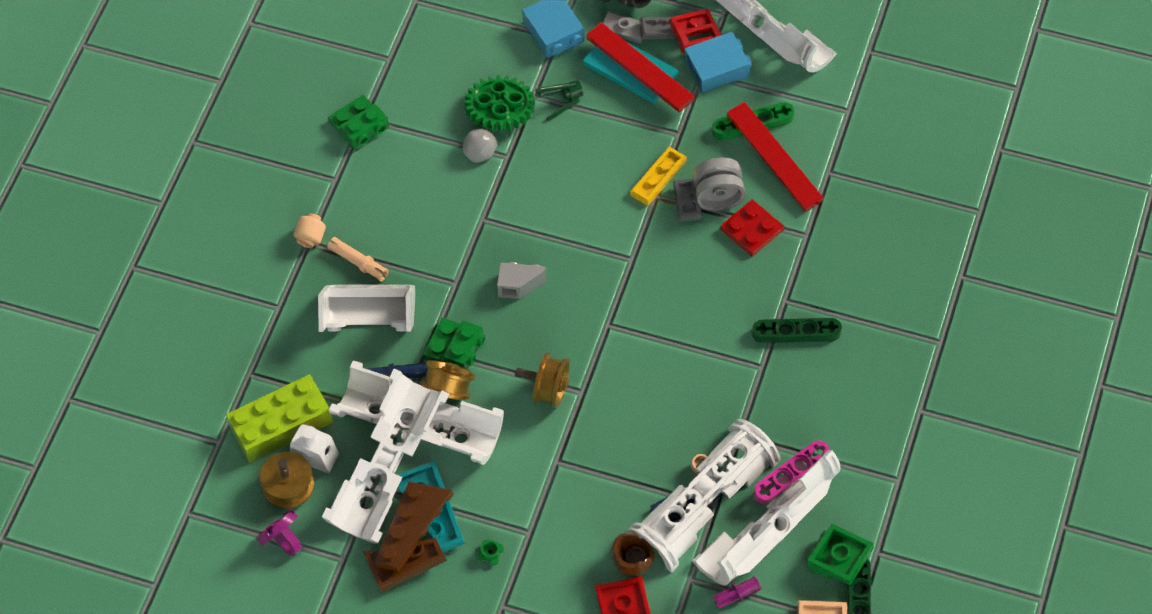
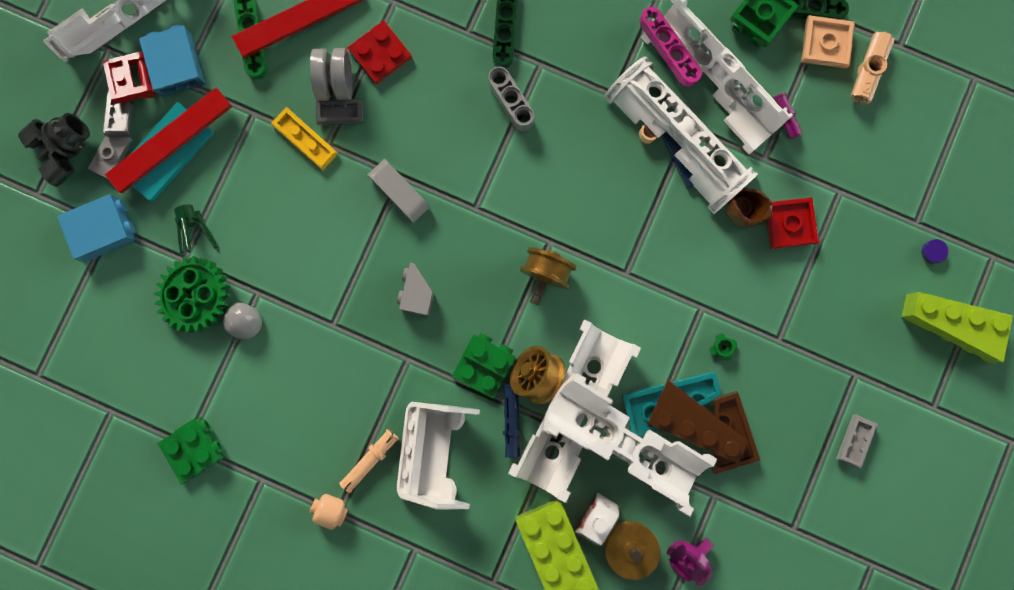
camera: 85 degrees left, 25 degrees up
none -> light grey beam [367,159,430,223]
none -> light grey beam [489,67,534,132]

